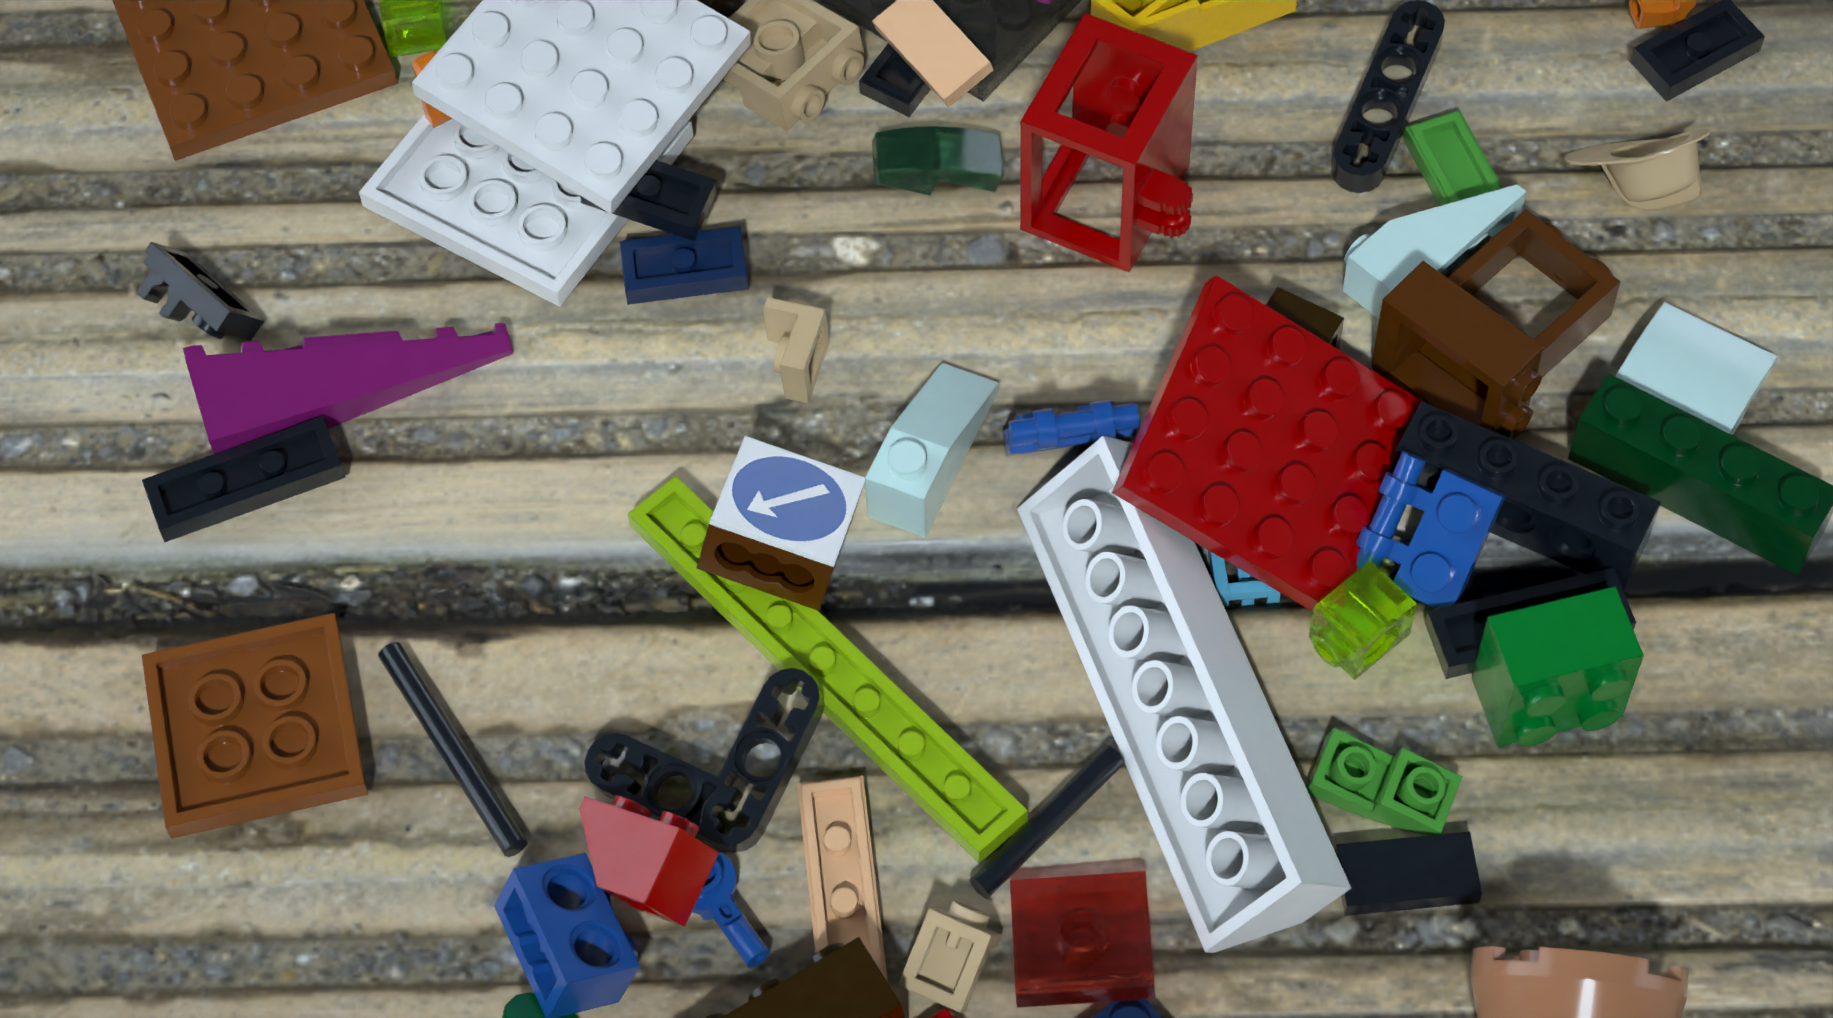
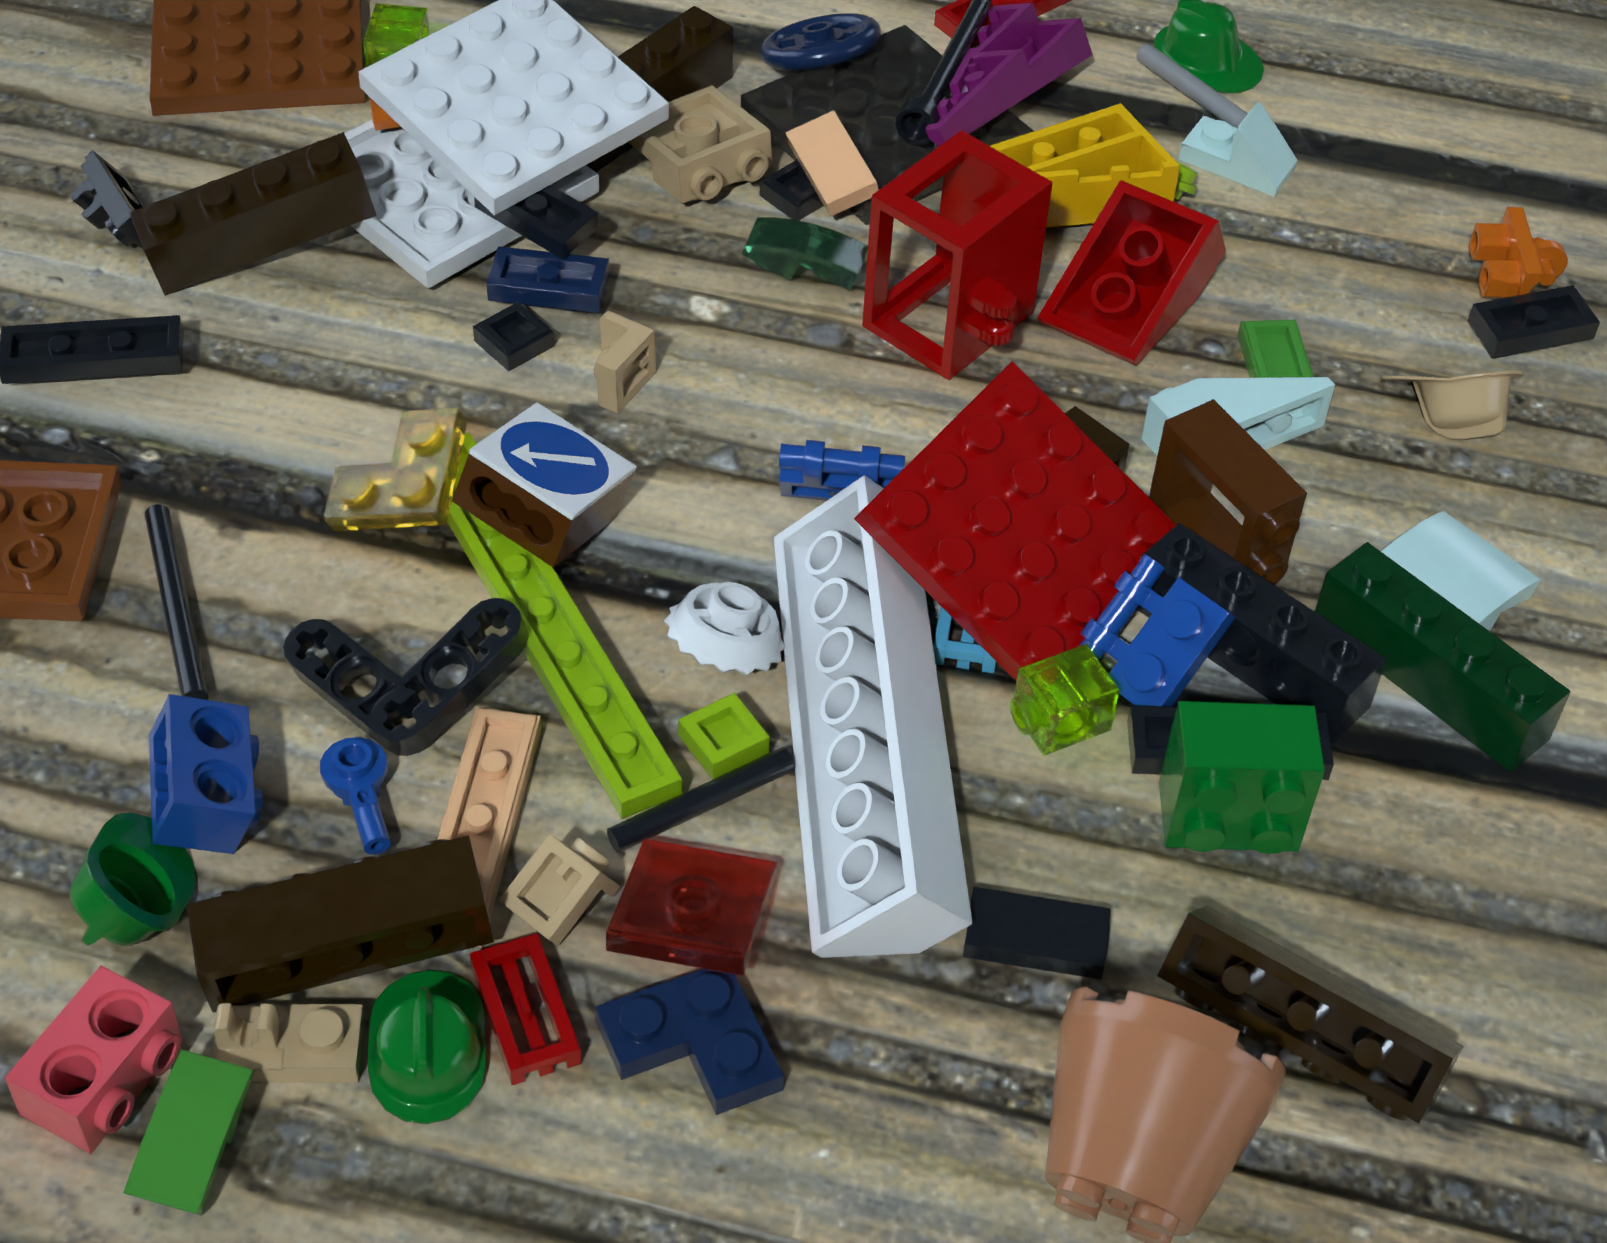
camera: 10 degrees right, 10 degrees down
magenta wedge [183,323,513,454] -> none
slope [579,795,719,927] -> none
light aqua slope [865,363,999,538] -> none
bright green slope [1306,728,1463,836] -> none
black beam [1331,0,1445,193] -> none
reddish brown window [1447,209,1621,378] -> none
none -> dark brown brick [129,132,376,296]
none -> clear yellow plate [323,408,467,531]
none -> black tile [473,301,554,372]
none -> white piece [664,582,786,675]
none -> lime plate [678,692,770,780]
none -> red slope [1037,180,1226,366]
none -> dark brown brick [1157,905,1464,1124]

